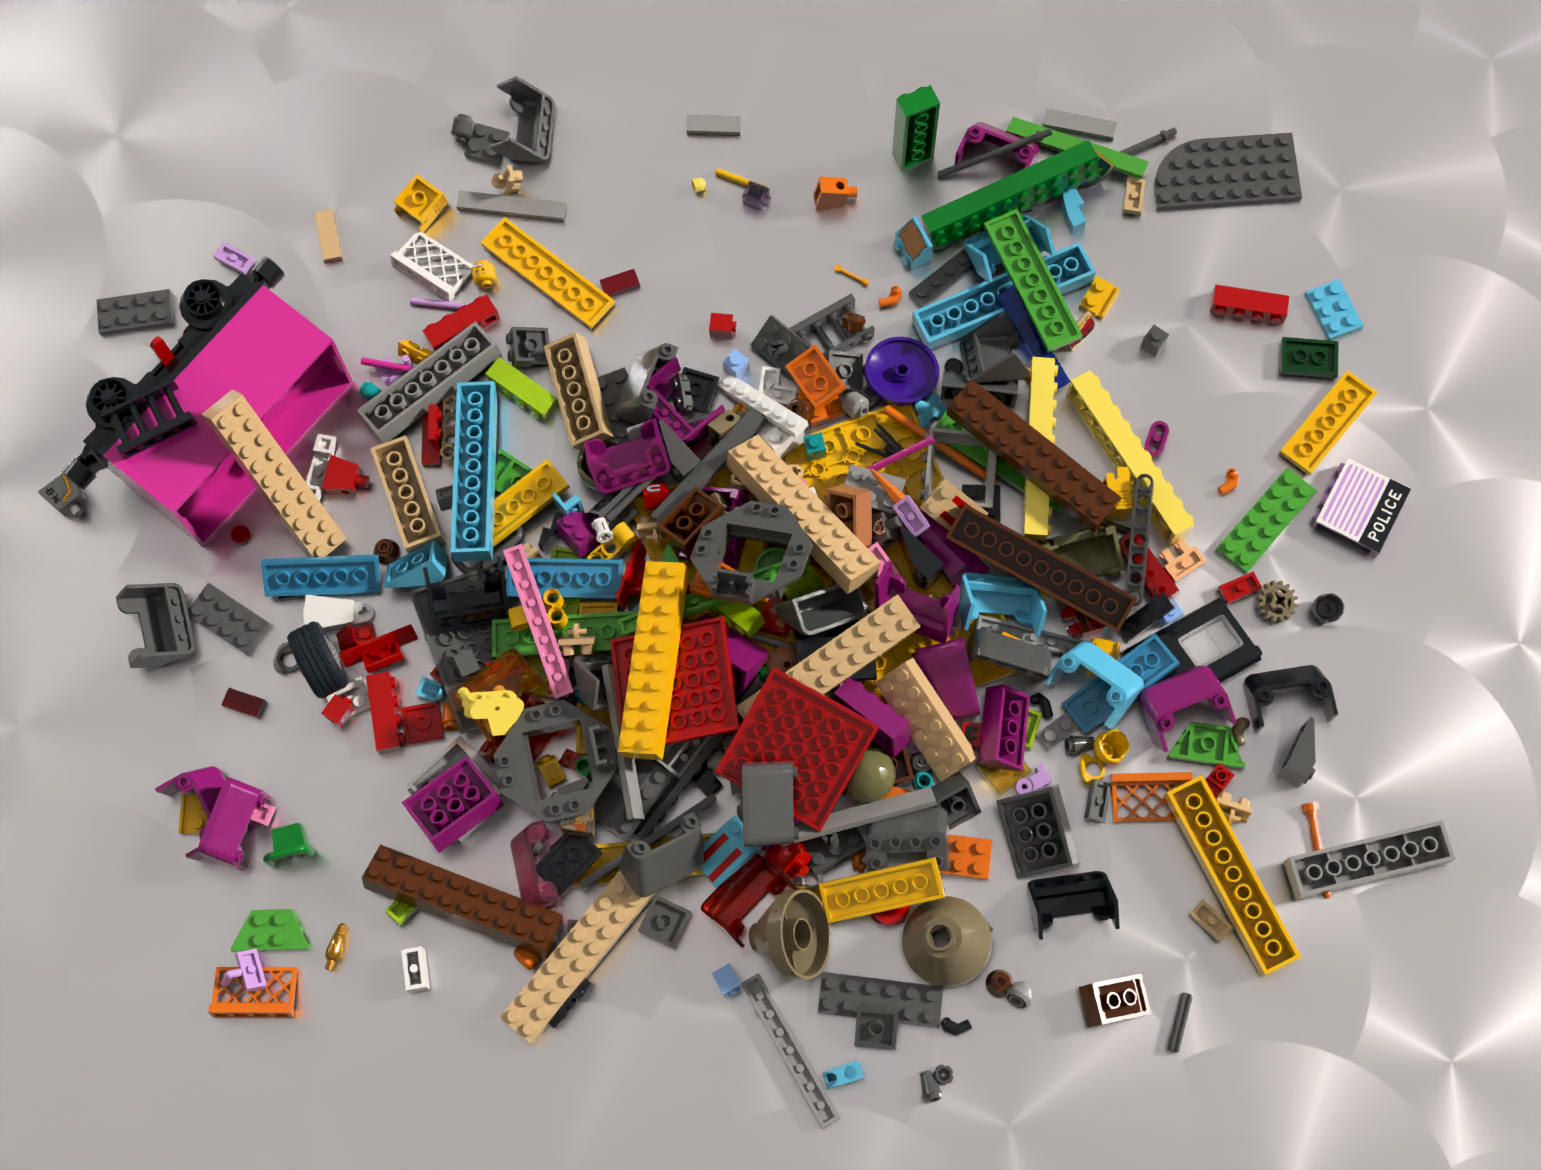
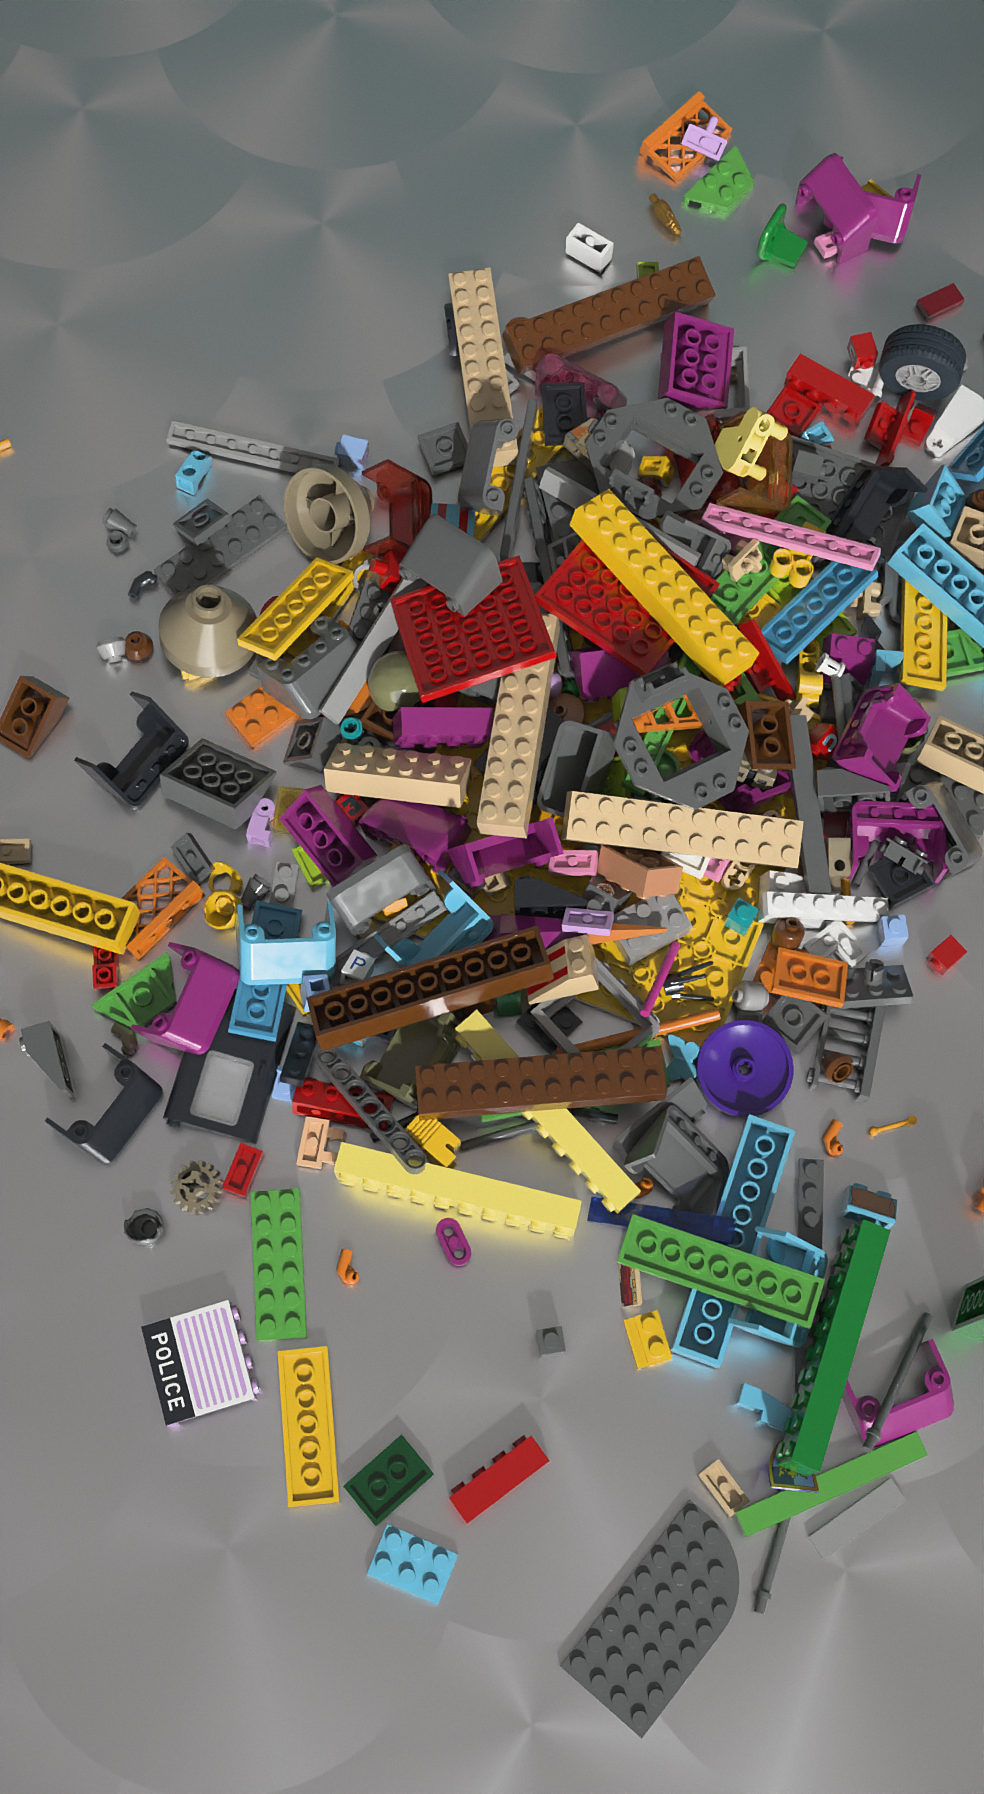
camera: 130 degrees right, 0 degrees up
black piece [944,358,963,374] -> none
black arm [1030,692,1054,718] -> none
tan hips [1216,791,1253,825] -> none
none -> light blue brick [300,974,330,1012]
none -> white brick [340,949,375,985]

